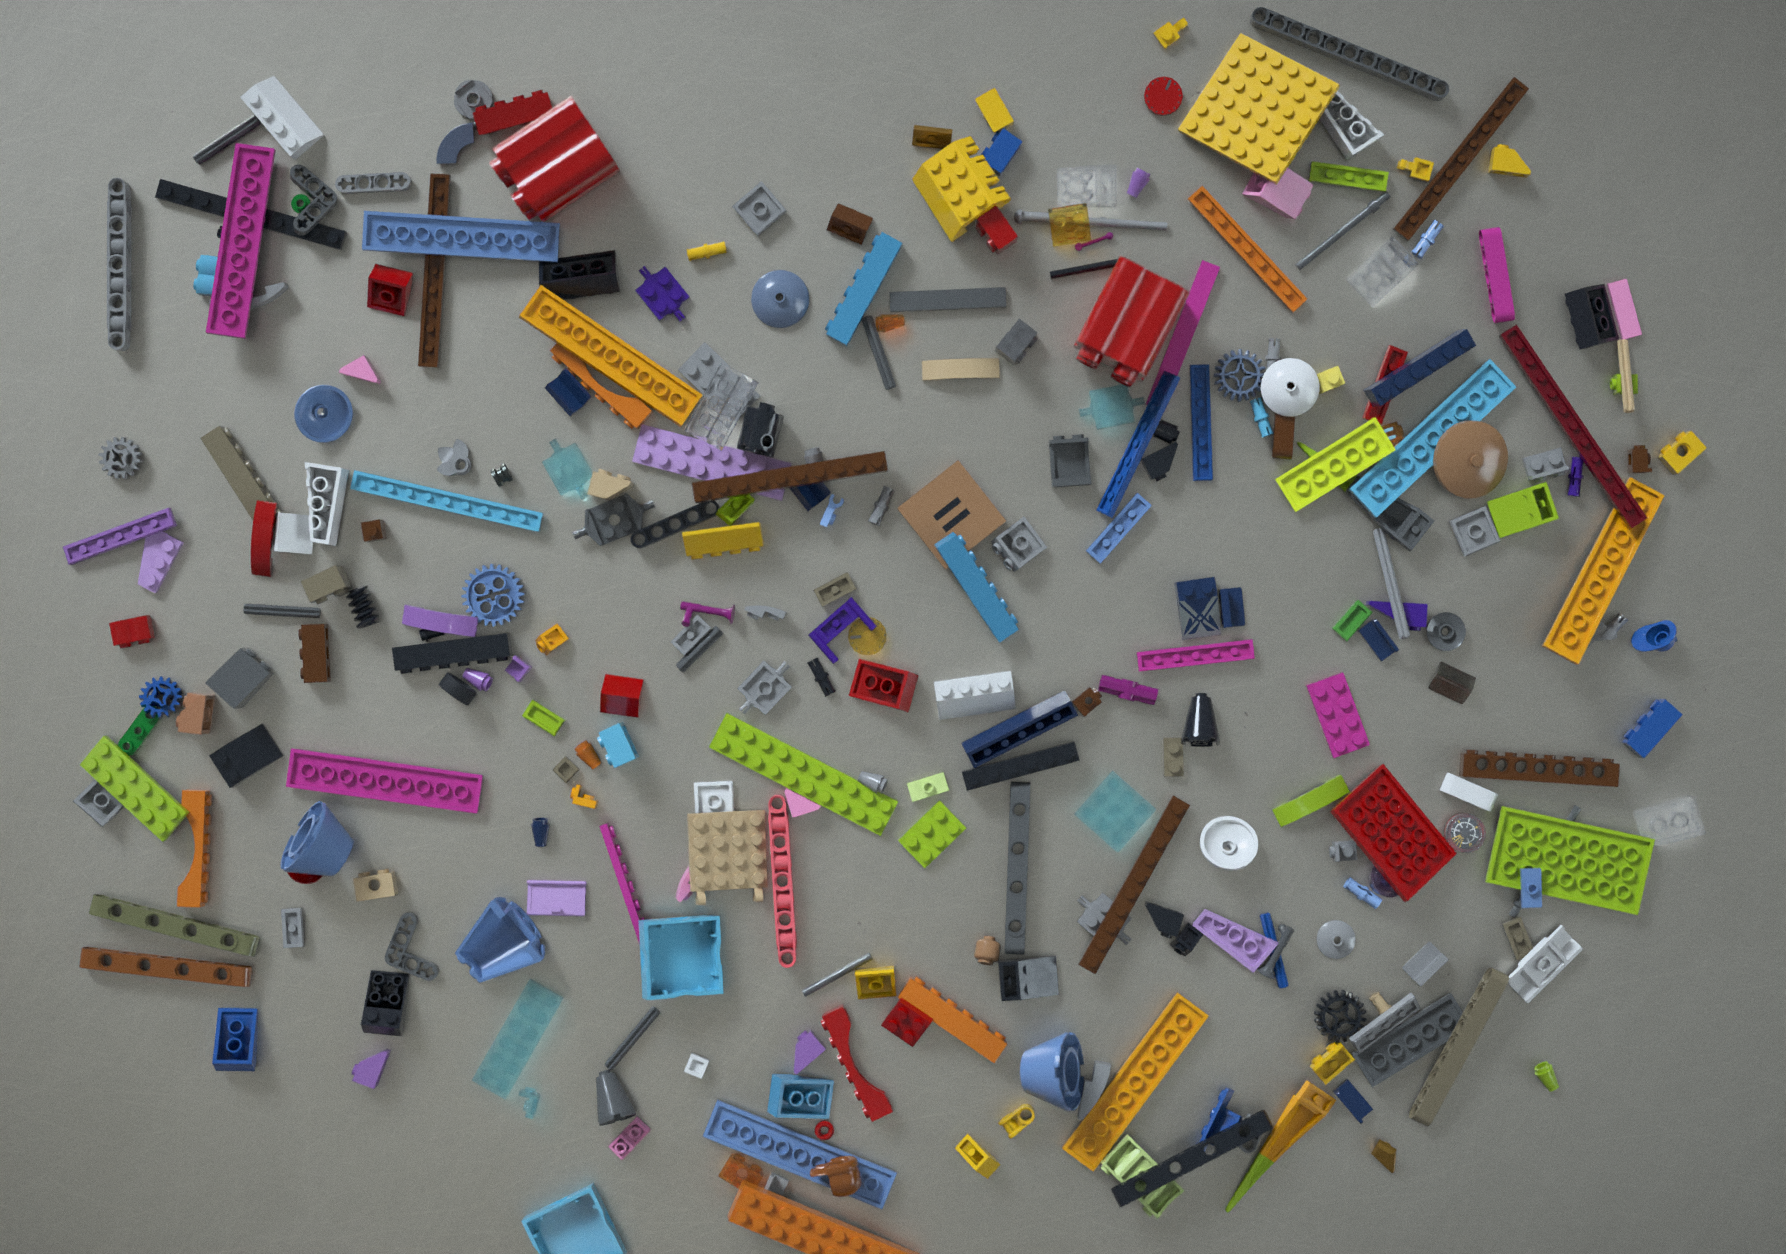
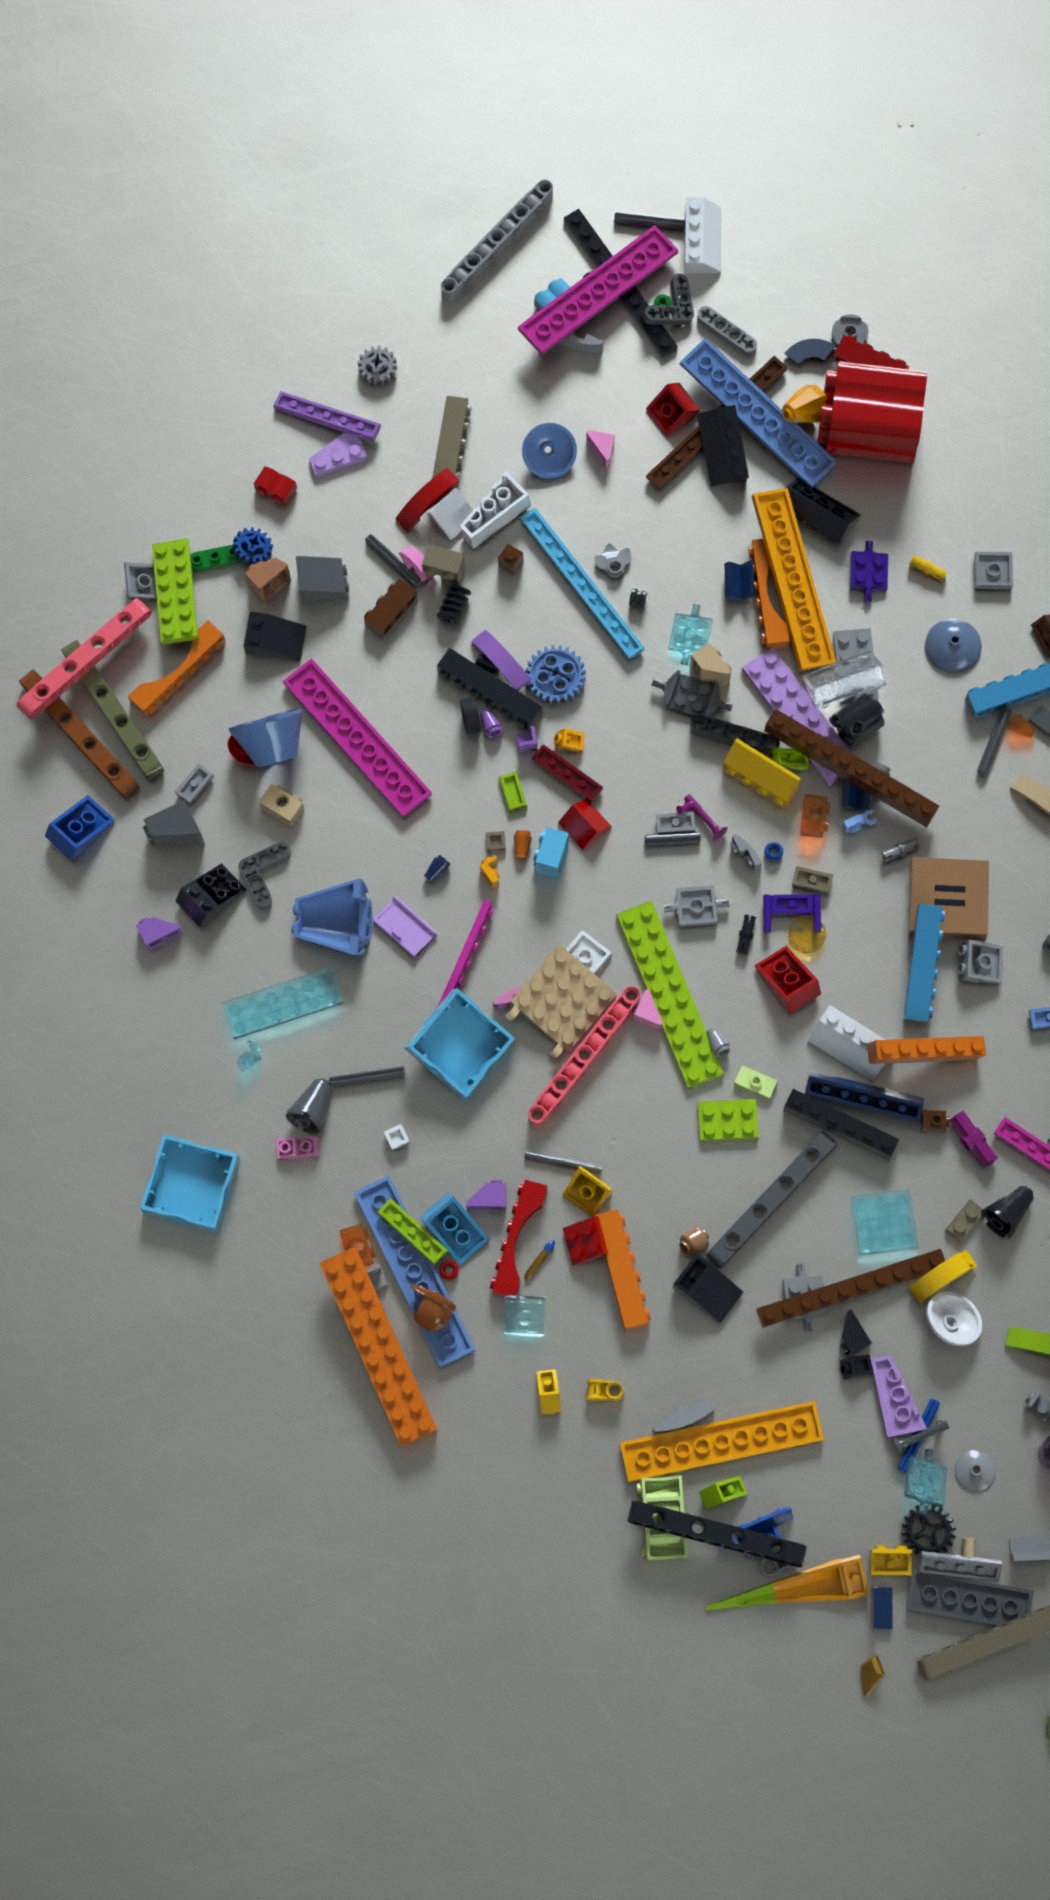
camera: 45 degrees right, 15 degrees down
medium blue cone [1020,1032,1084,1111] -> none
light blue pin [1343,877,1382,909] -> none
none -> coral beam [16,598,152,719]
none -> dark grey slope [143,800,205,847]
none -> lime tile [377,1198,448,1266]
none -> bright pink slope [398,546,432,582]
none -> clear light blue tile [504,1295,545,1336]
none -> pearl gold piece [524,1240,555,1280]
none -> dark red plate [532,744,603,803]
none -> black slope [697,405,749,487]
none -> lime slope [699,1476,748,1510]
none -> blue plate [764,842,783,861]
none -> light orange cone [782,385,827,423]
none -> clear orange brick [800,794,830,838]
none -> orange brick [867,1036,986,1064]
none -> clear light blue plate [904,1449,947,1515]
none -> yellow arch [909,1250,977,1304]

